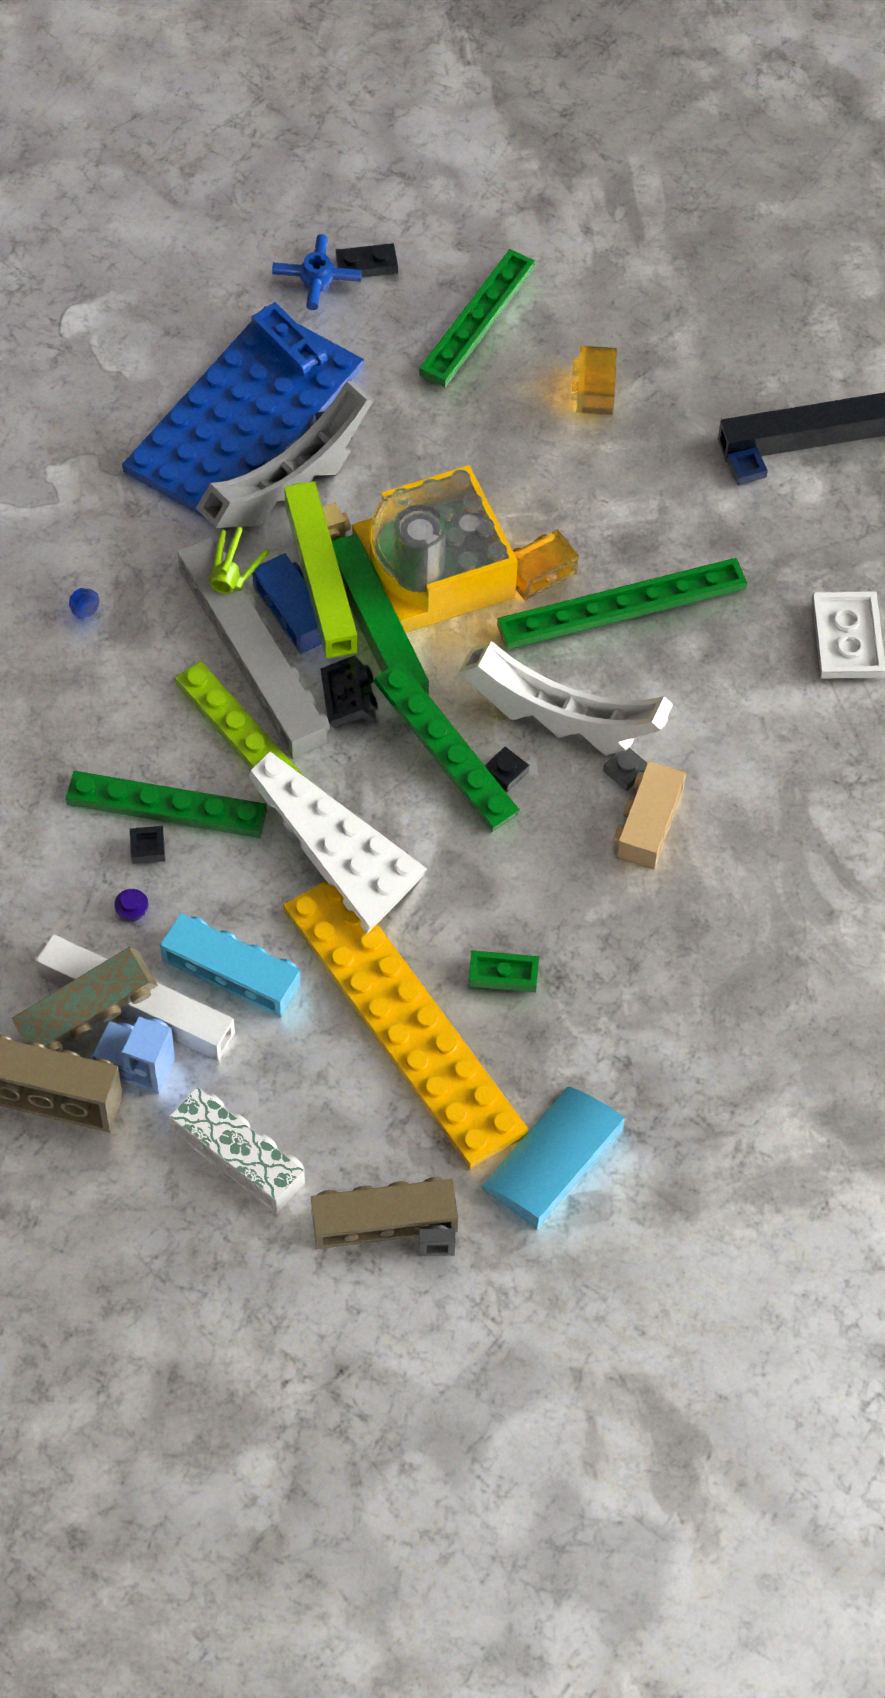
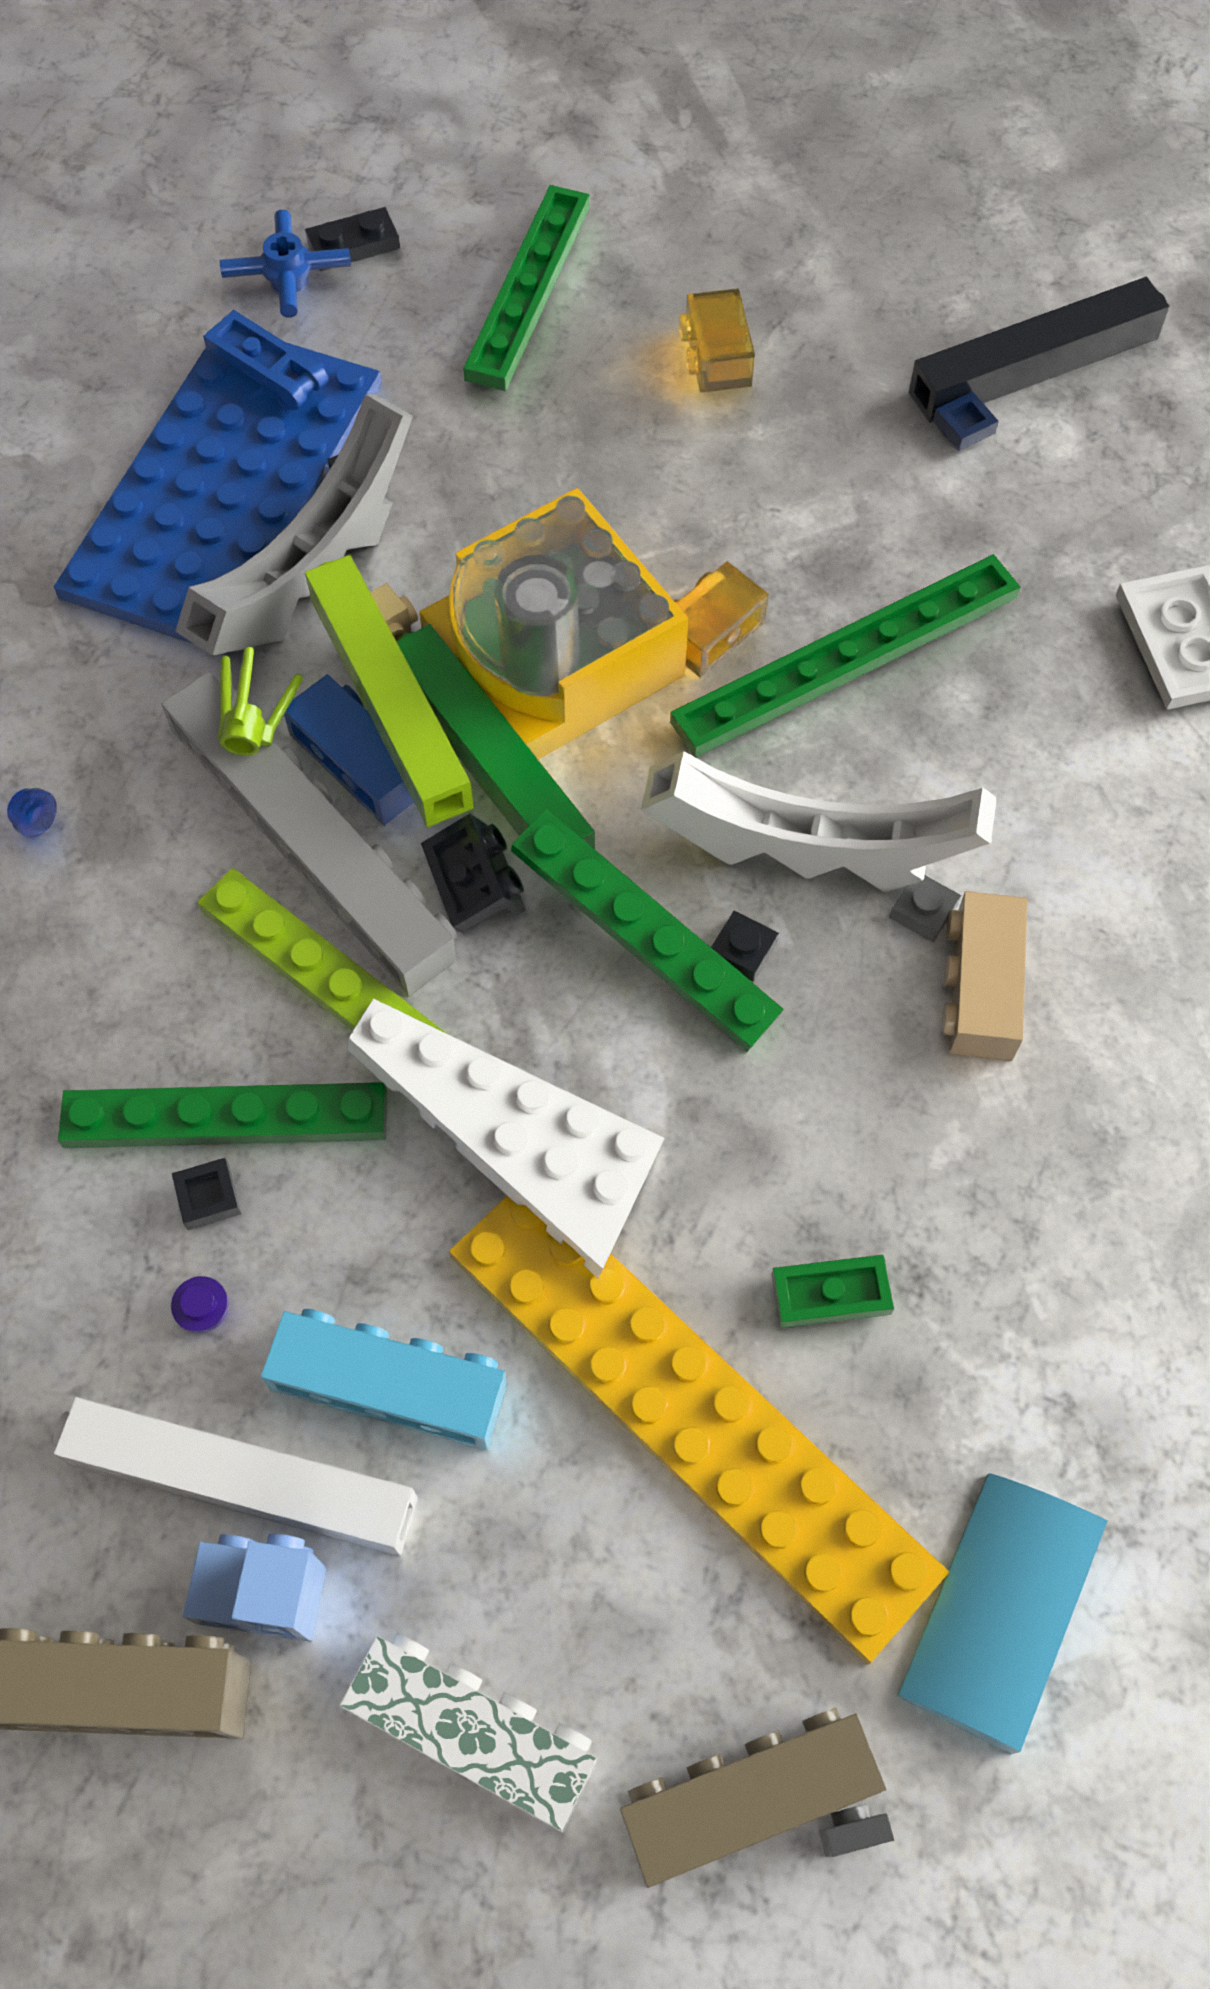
camera: 10 degrees left, 5 degrees up
dark tan brick [12,947,158,1052] -> none

